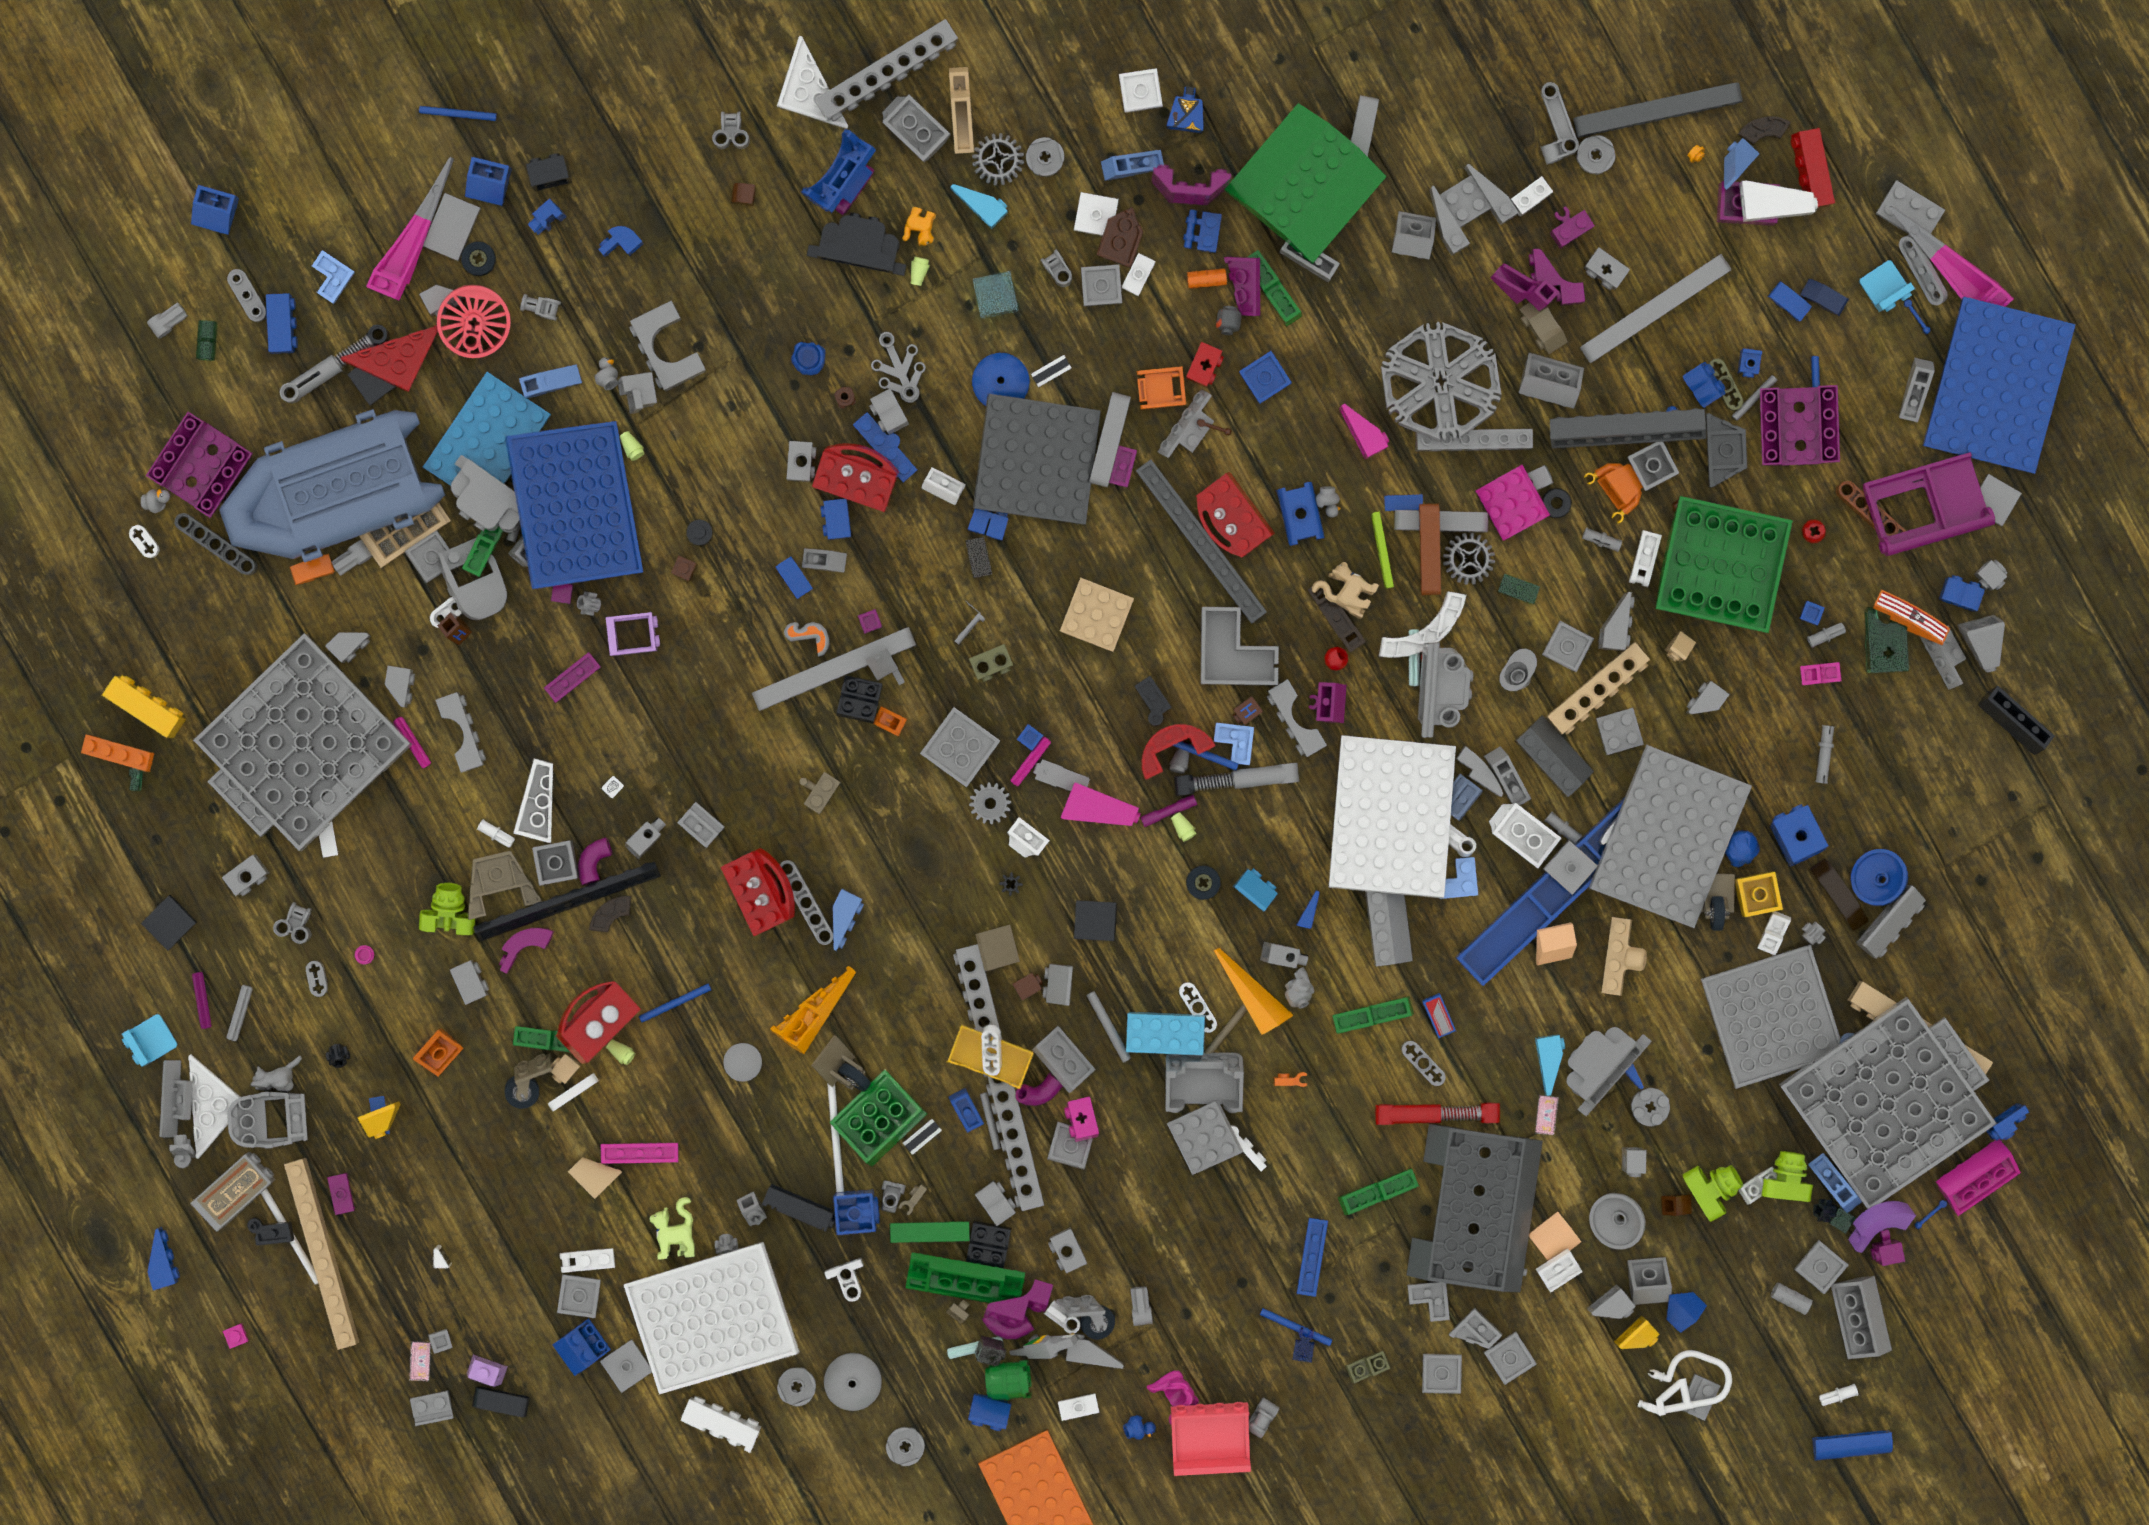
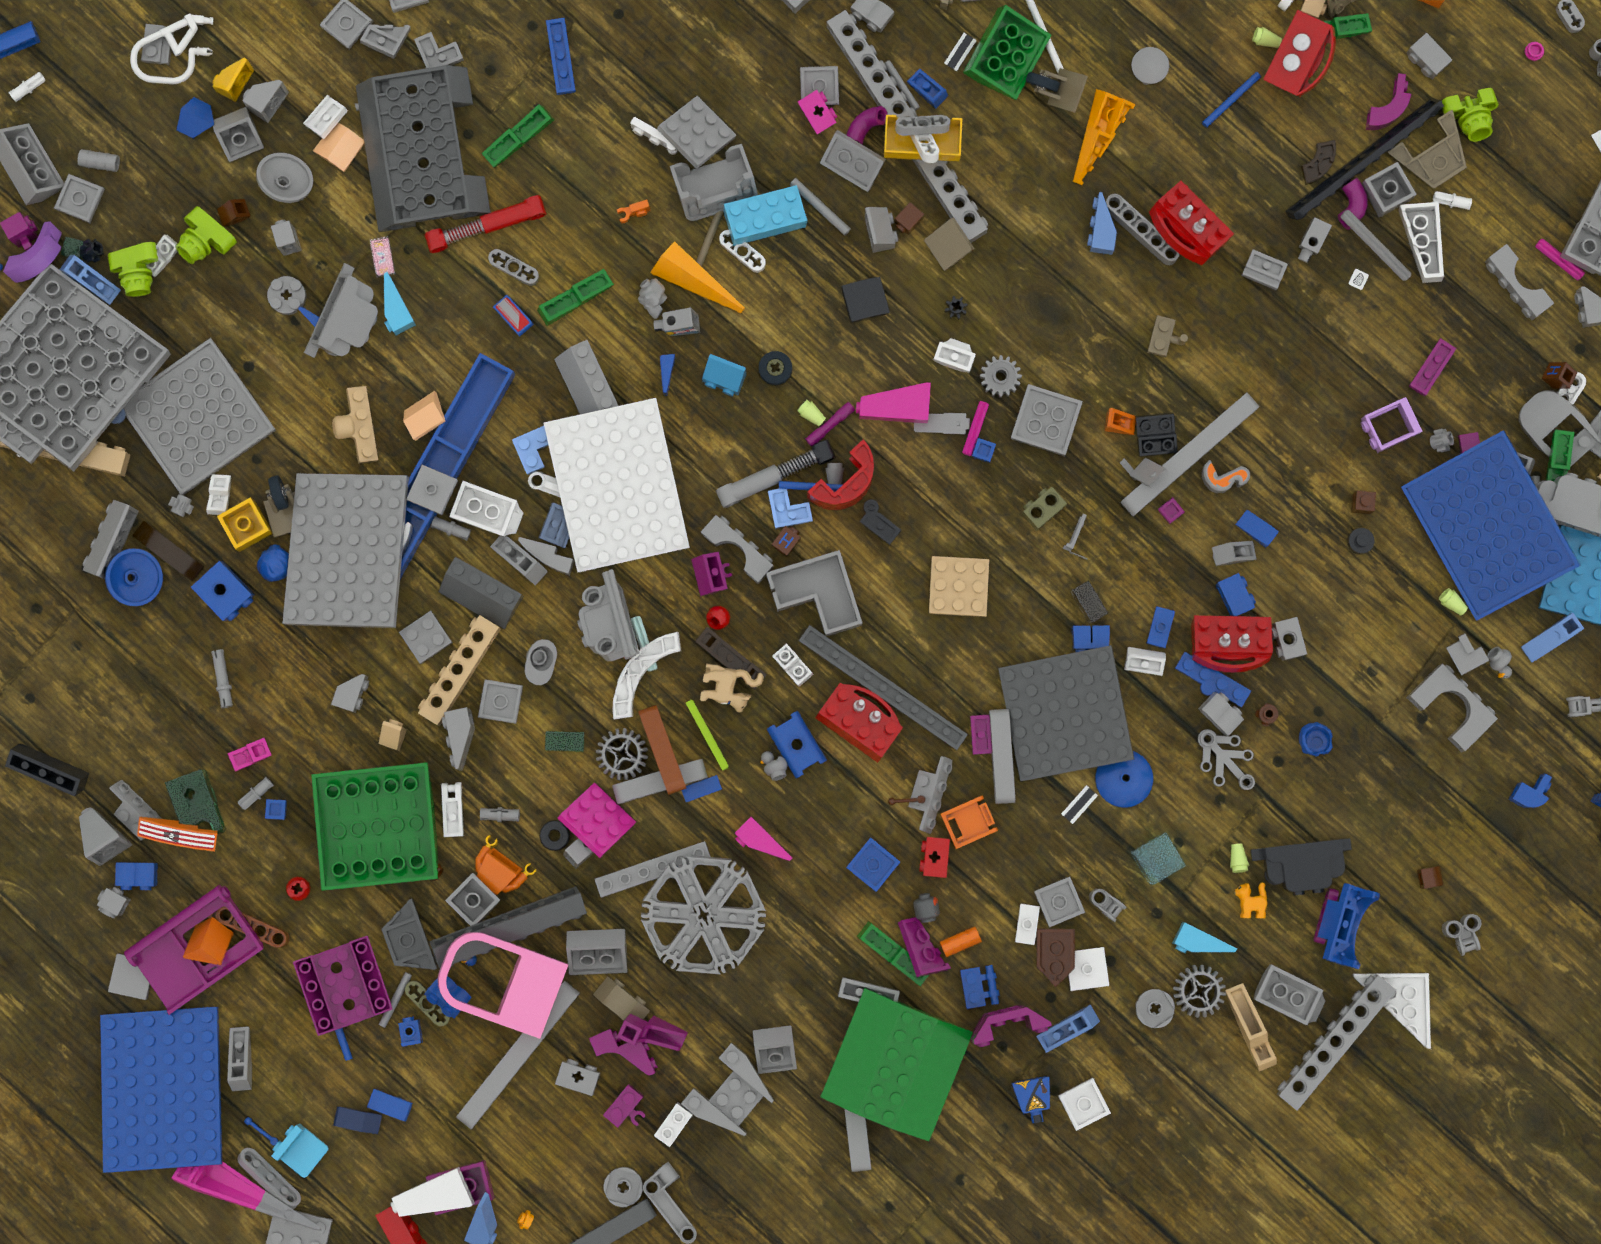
camera: 160 degrees right, 5 degrees down
none -> orange slope [183,917,233,965]
none -> bright pink window [438,932,568,1039]
none -> white slope [772,643,814,687]
none -> light grey beam [895,115,950,136]
none -> blue plate [1146,606,1175,649]
none -> light grey axle [1340,210,1411,281]

